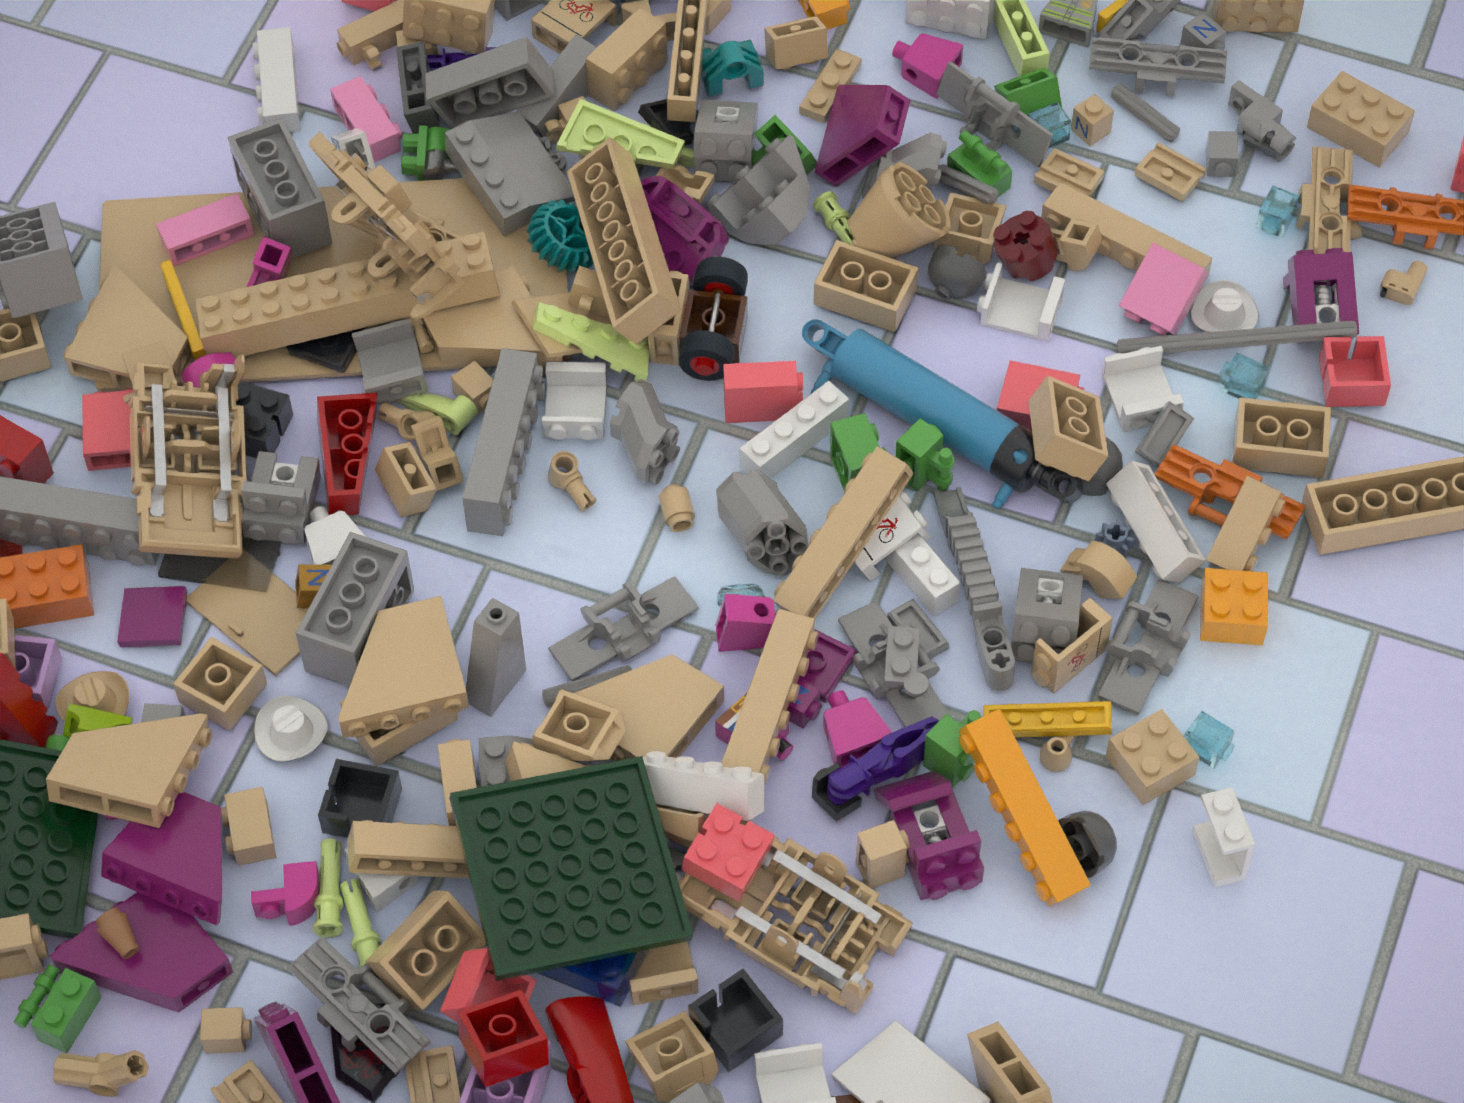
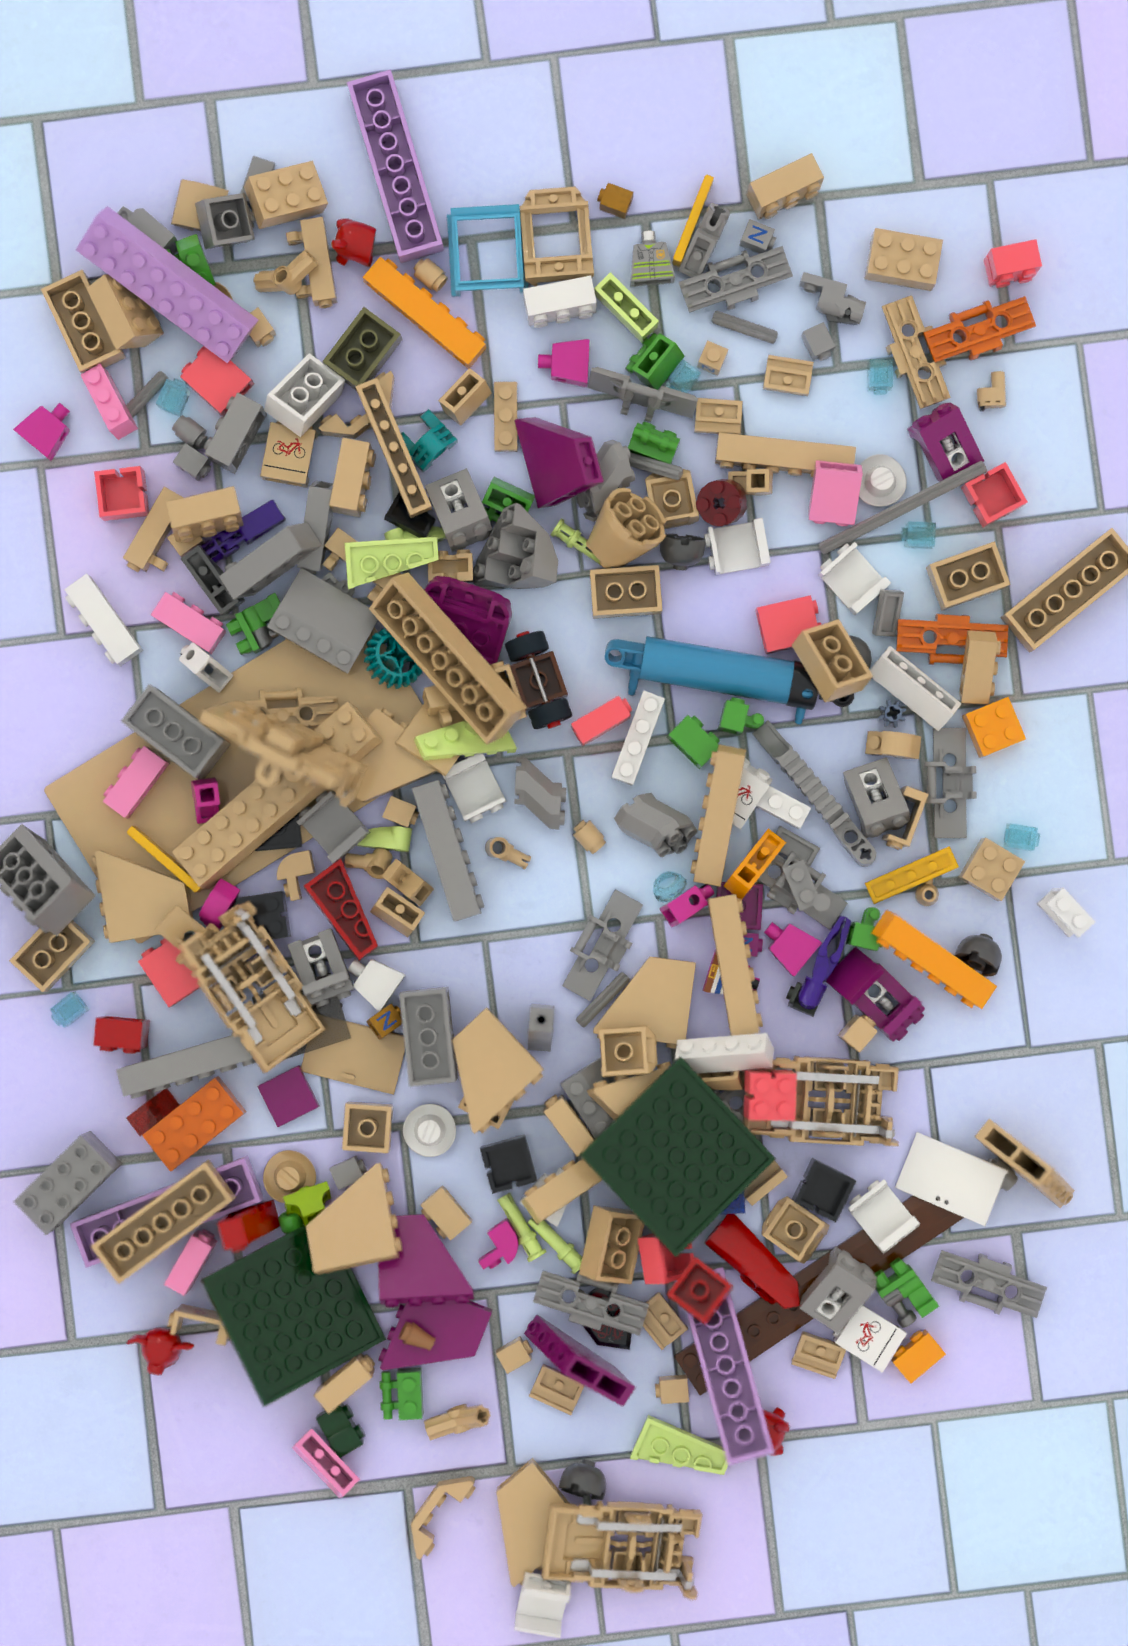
camera: 30 degrees left, 30 degrees up
none -> tan brick [277,850,315,901]
none -> light orange slope [723,828,787,900]

